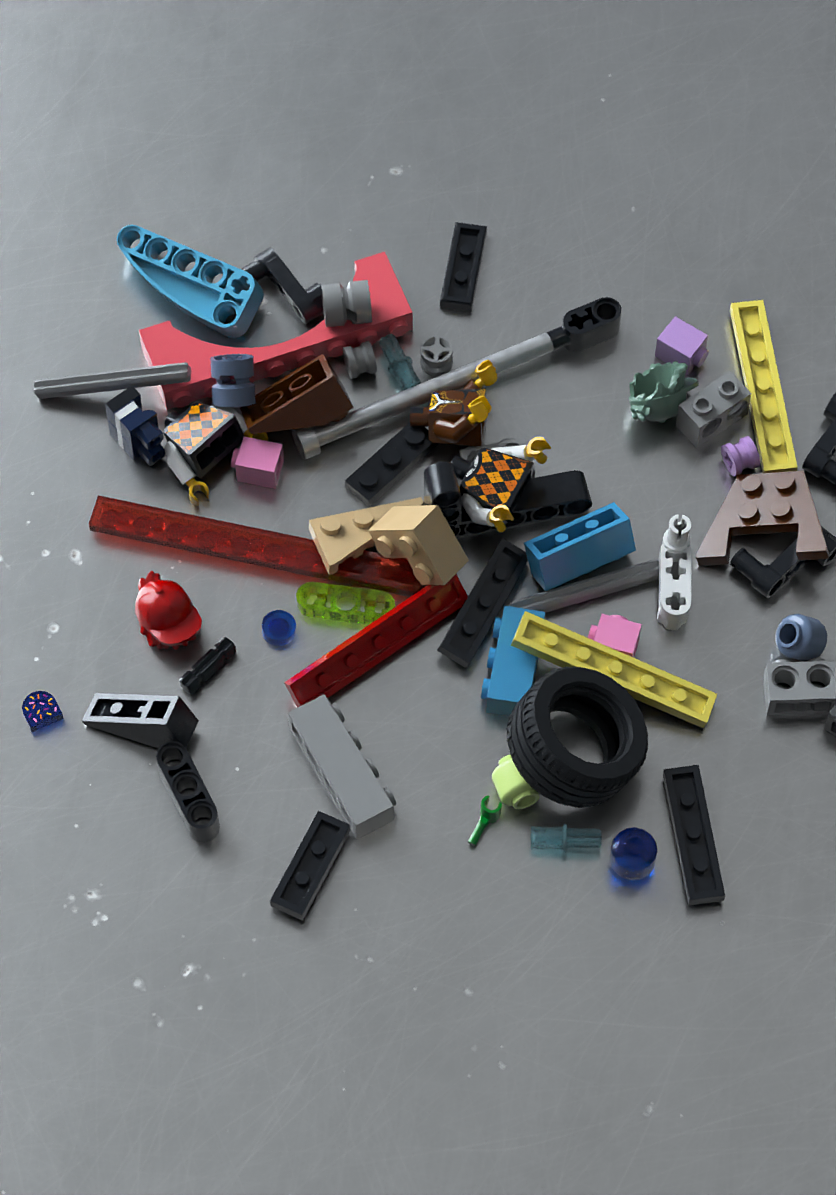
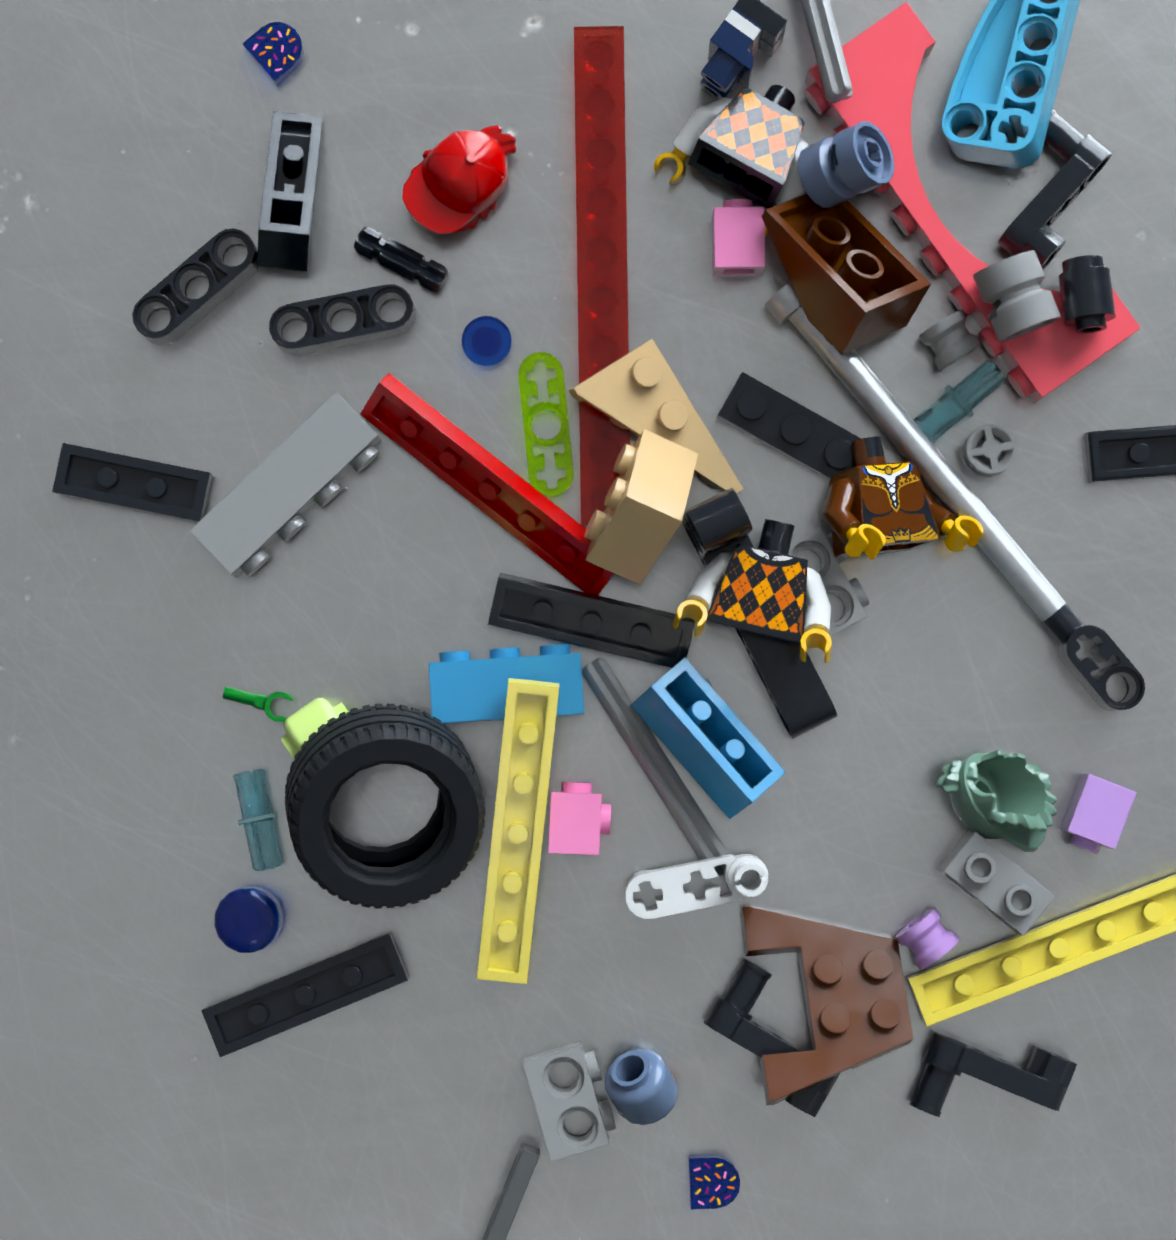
camera: 75 degrees right, 25 degrees up
none -> black beam [269,284,416,356]
none -> black brick [1058,255,1116,334]

